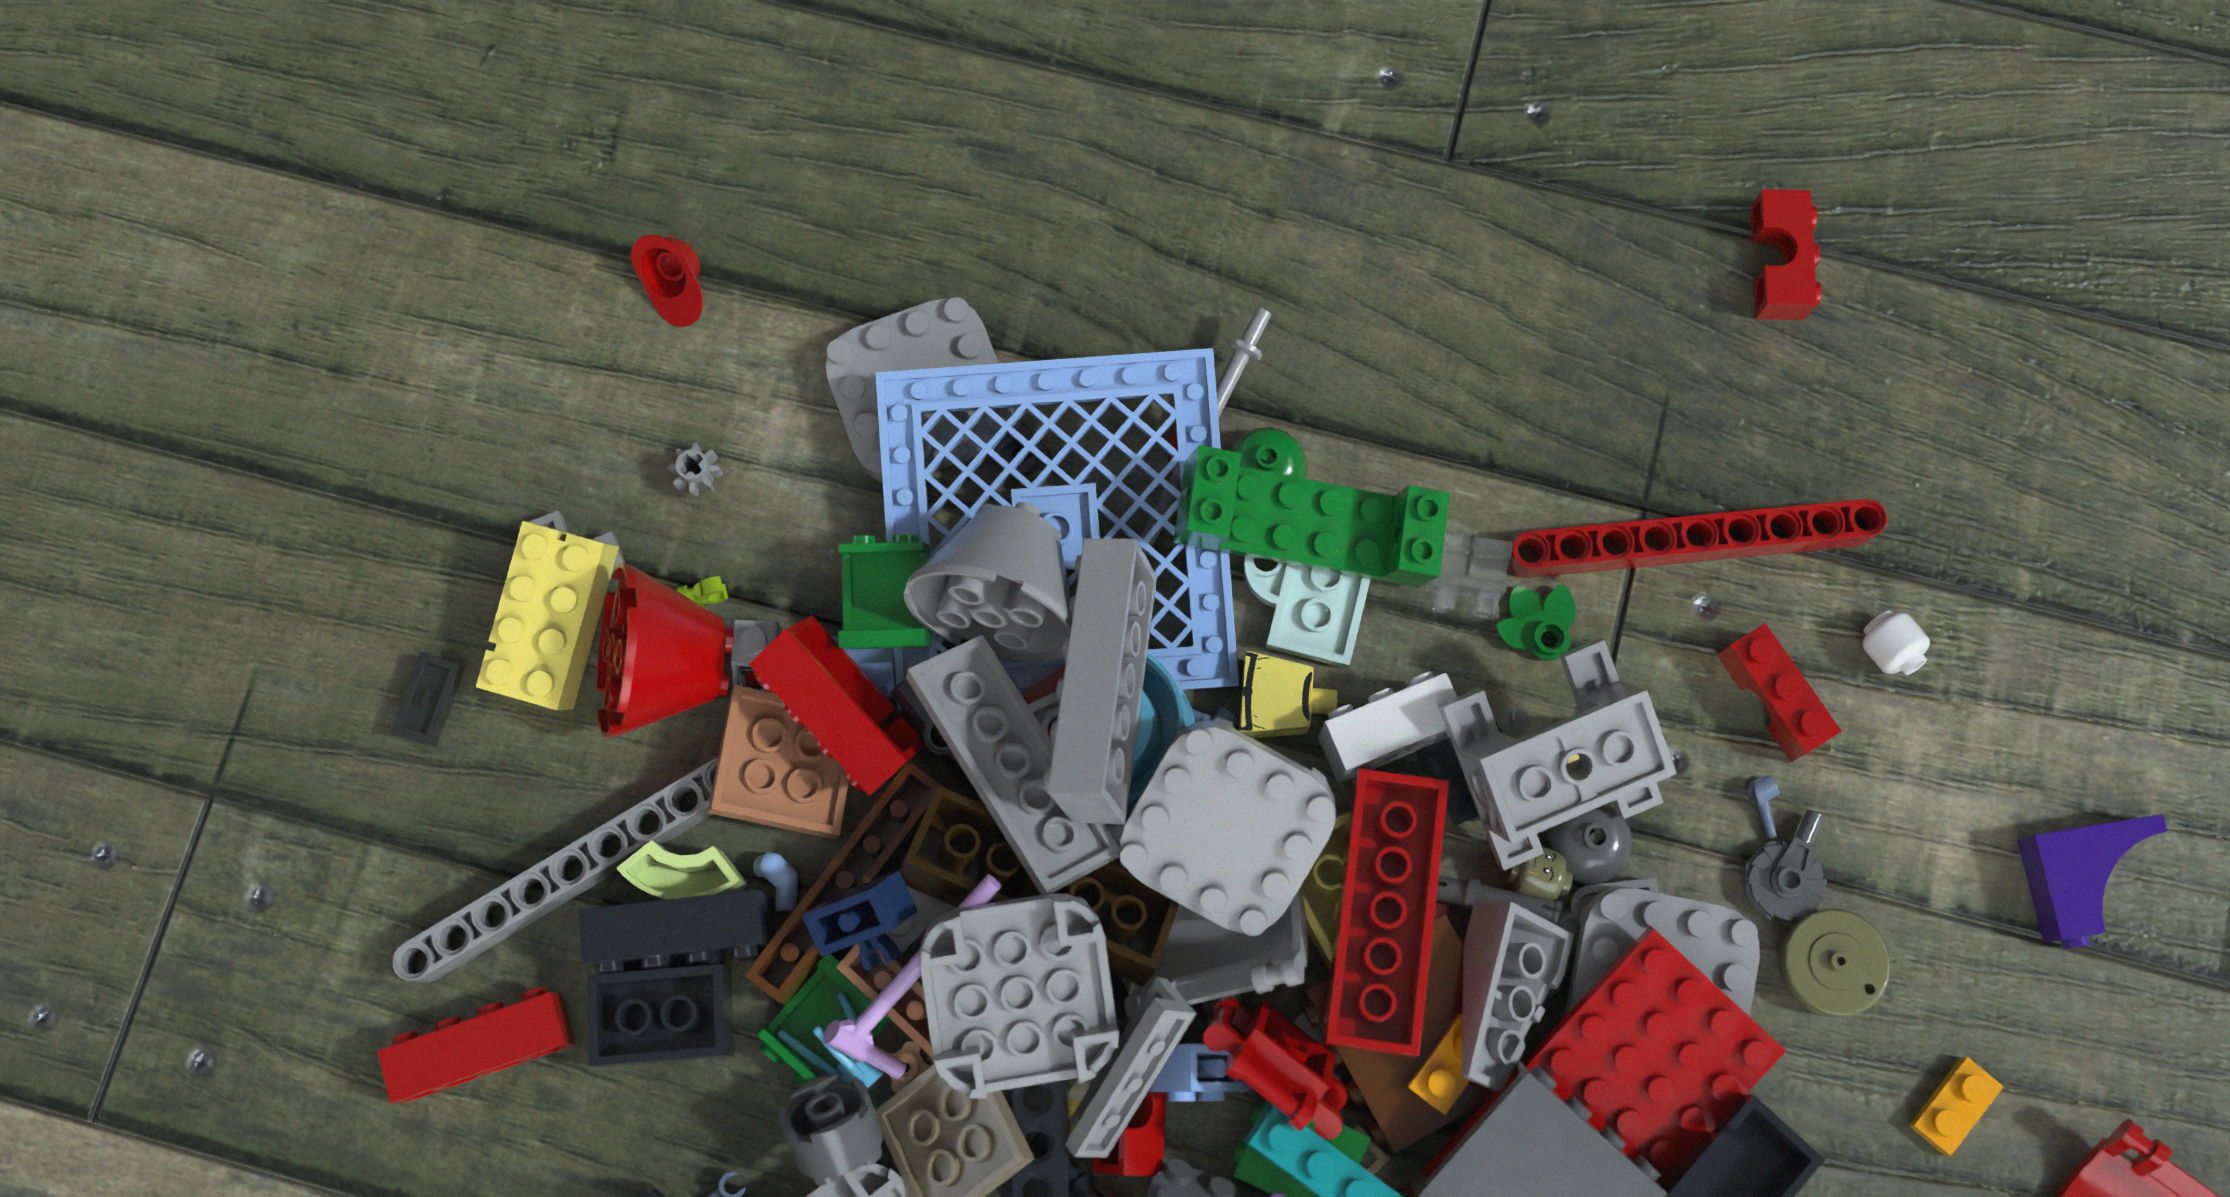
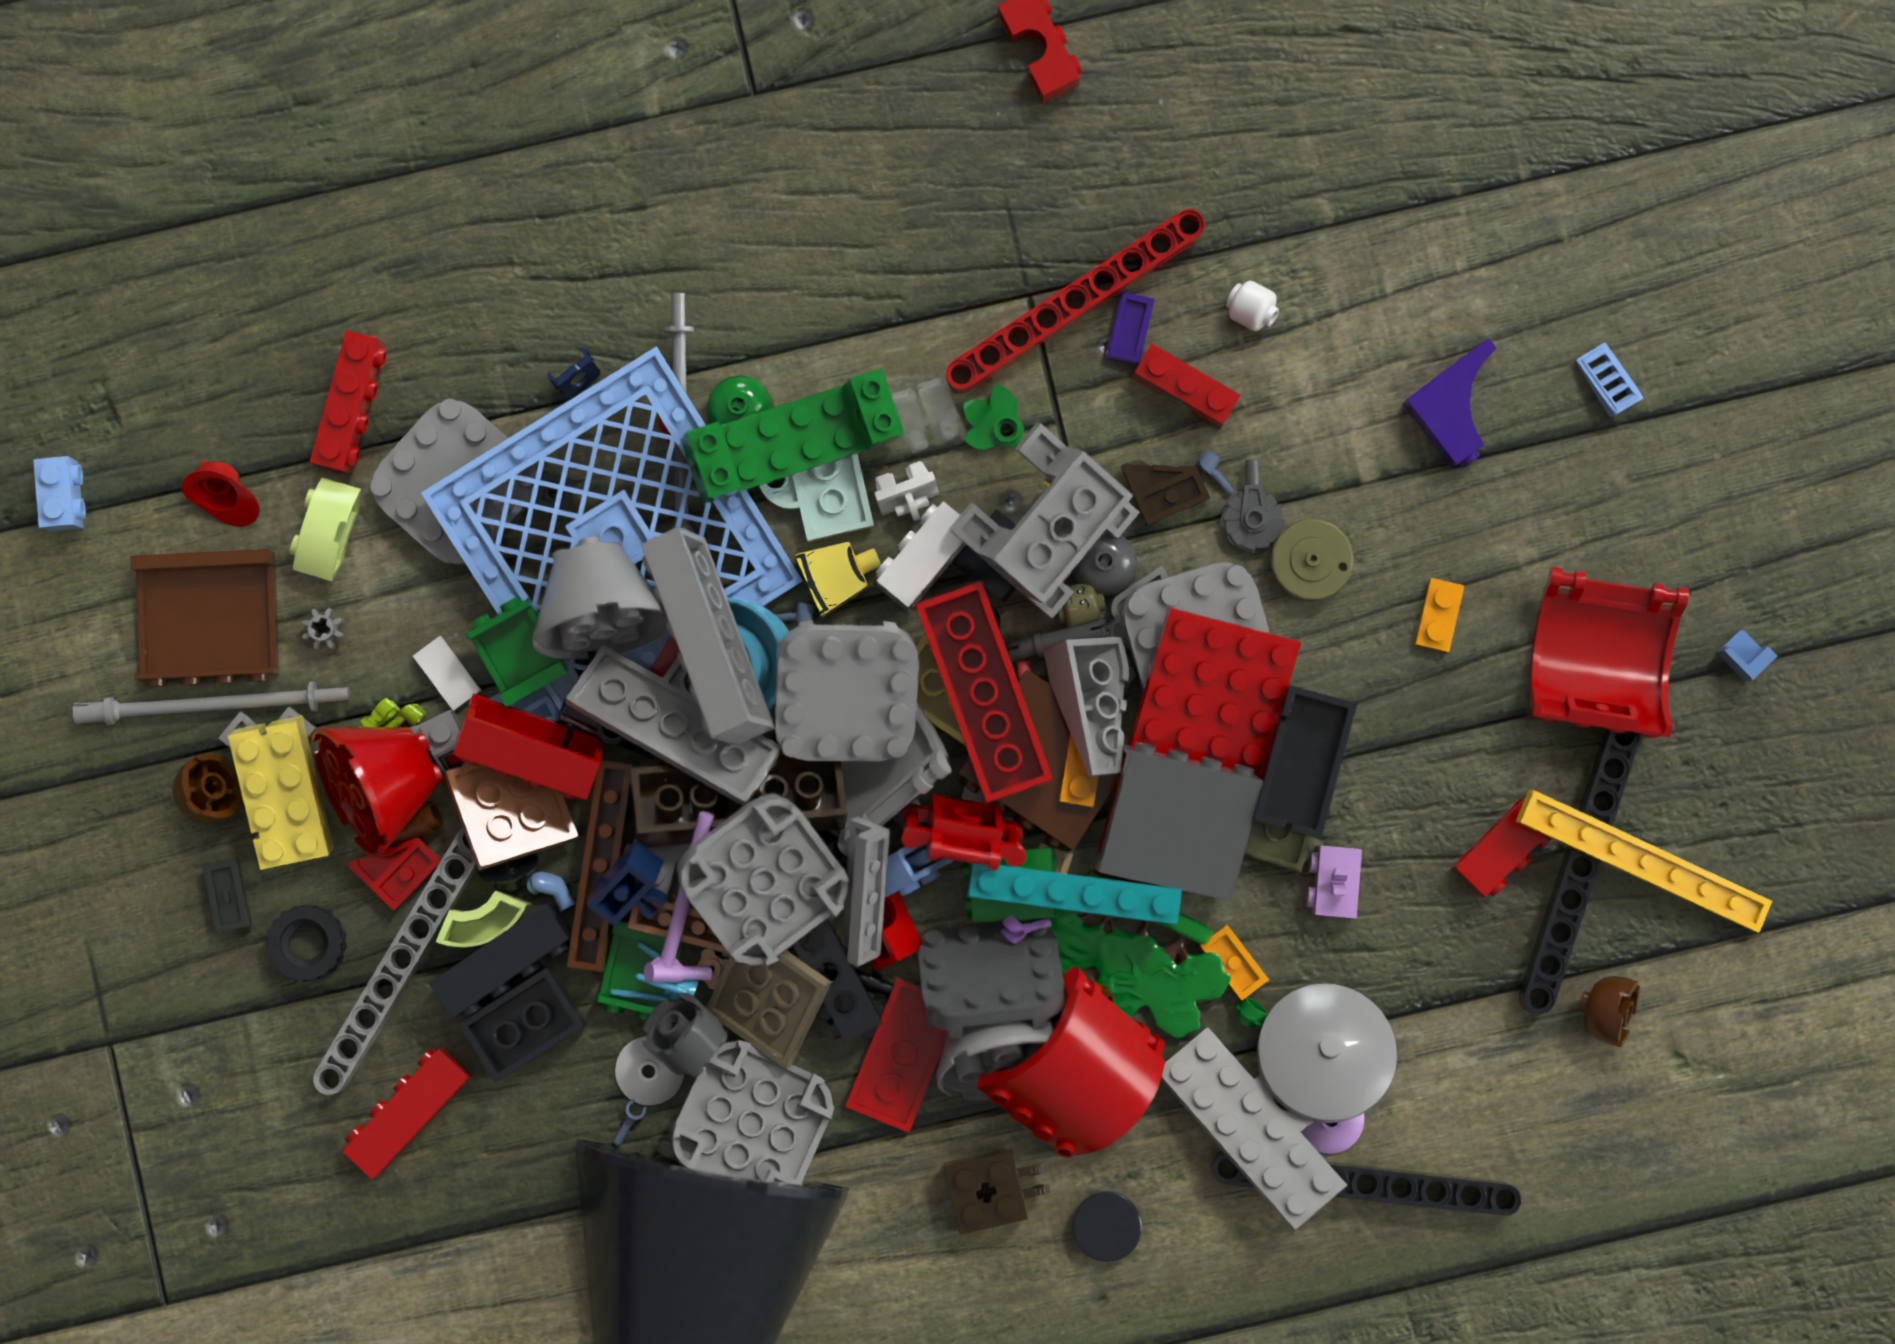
camera: 30 degrees left, 10 degrees up
none -> light blue brick [33,456,86,532]
none -> light grey bar [73,681,350,725]
none -> reddish brown panel [130,549,280,687]
none -> reddish brown cylinder [172,753,243,825]
none -> black tyre [266,905,347,982]
none -> yellowish green brick [290,477,361,581]
none -> red brick [310,330,387,476]
none -> red wing [347,837,442,911]
none -> lime hand [384,703,426,727]
none -> reddish brown cone [394,802,443,843]
none -> white tile [413,636,482,711]
none -> black piece [476,853,538,891]
none -> dark blue piece [547,348,601,399]
none -> white dish [615,1036,684,1105]
none -> white hips [874,461,940,521]
none -> dark purple tile [1106,291,1155,366]
none -> dark brown wing [1121,463,1210,526]

